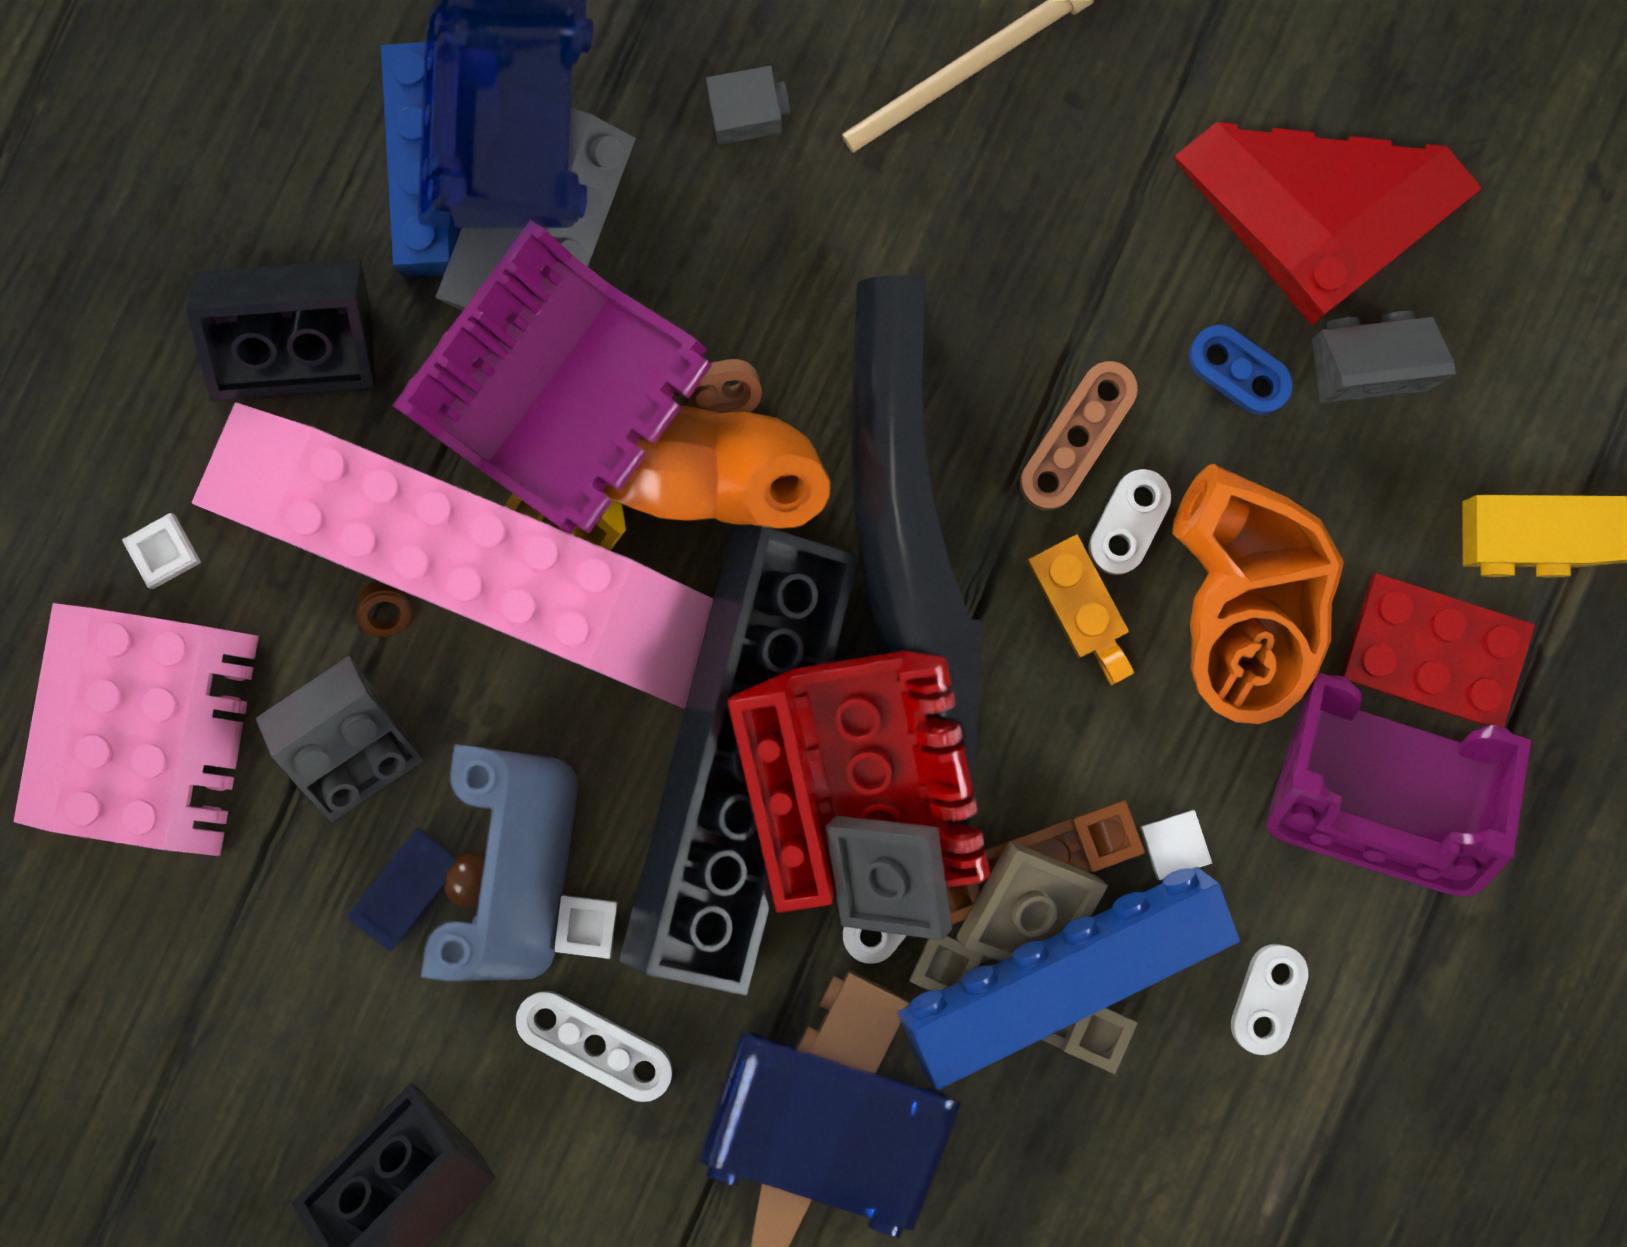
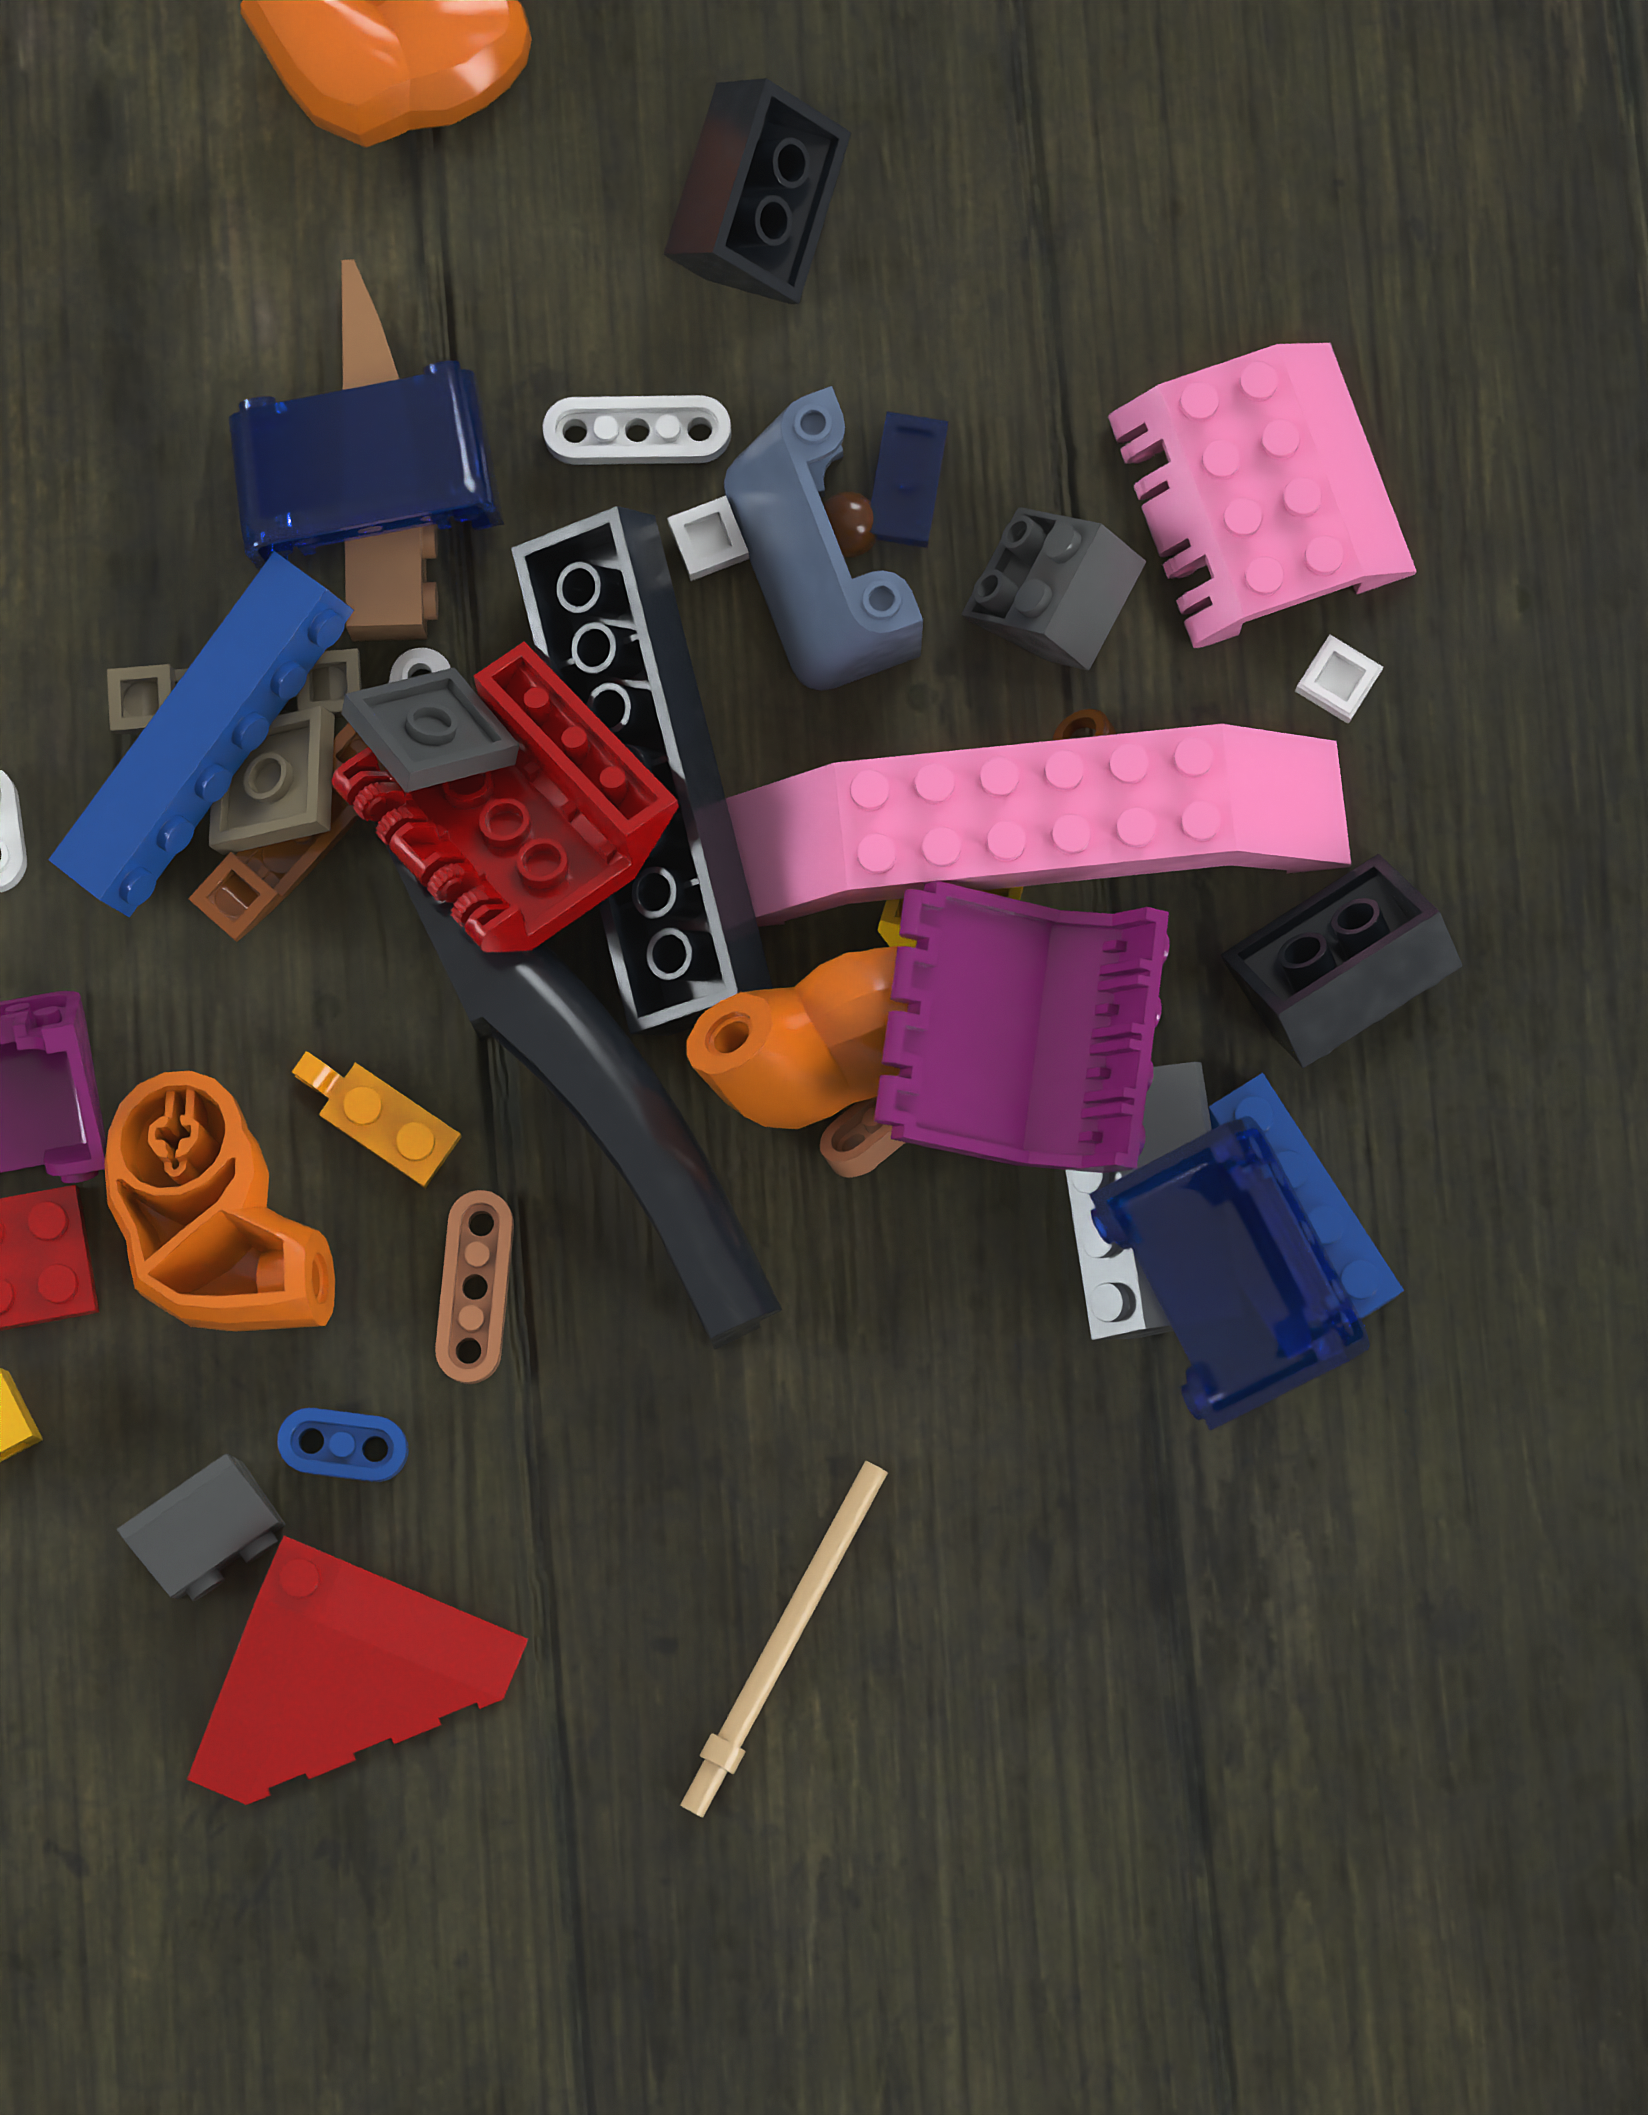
camera: 155 degrees right, 5 degrees down
dark grey brick [706,65,790,145] -> none
white plate [1088,469,1171,575] -> none
white tile [1140,810,1212,880] -> none

